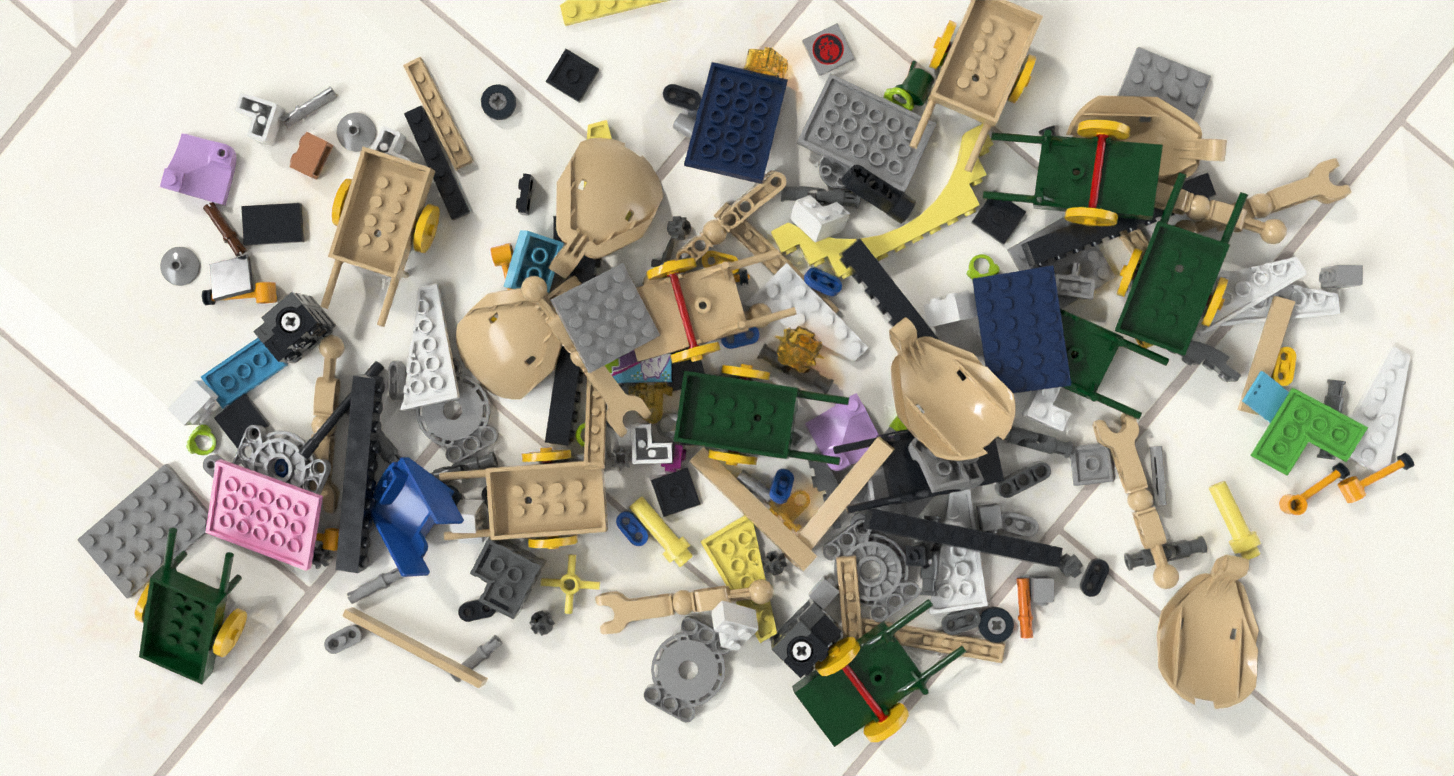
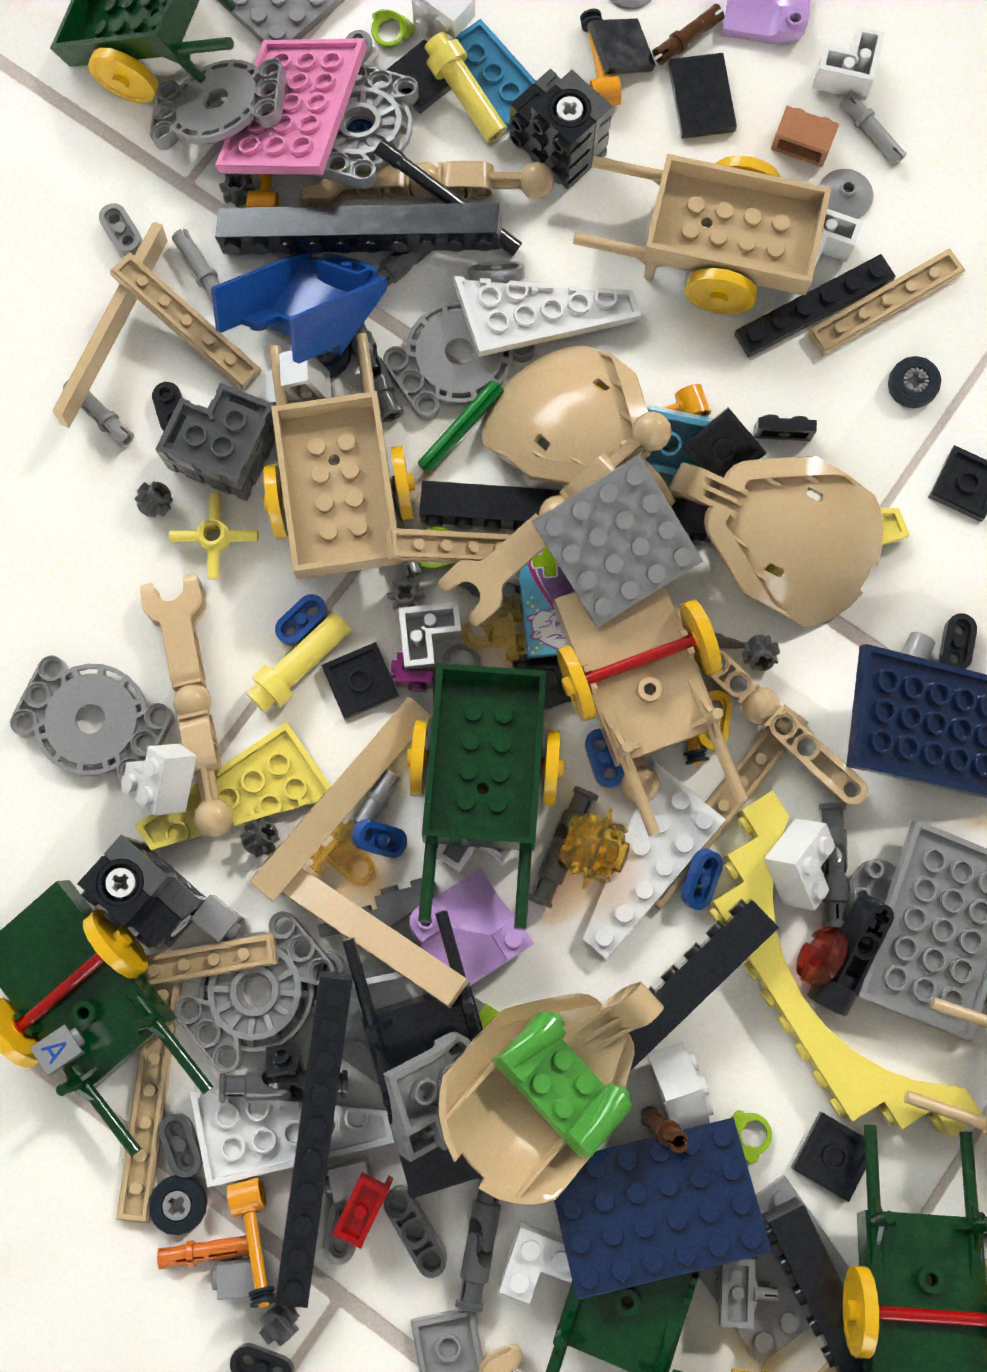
camera: 90 degrees right, 10 degrees down
none -> light grey brick [30,1025,86,1076]
none -> tan tile [110,252,262,391]
none -> light grey piece [149,58,287,150]
none -> light orange piece [227,1177,277,1308]
none -> red panel [332,1172,394,1249]
none -> green axle [418,380,504,473]
none -> light yellow piece [424,32,507,143]
none -> bright green piece [491,1011,633,1158]
none -> reddish brown pin [641,1106,689,1153]
none -> black tile [682,407,767,478]
none -> clear red tile [796,926,848,987]

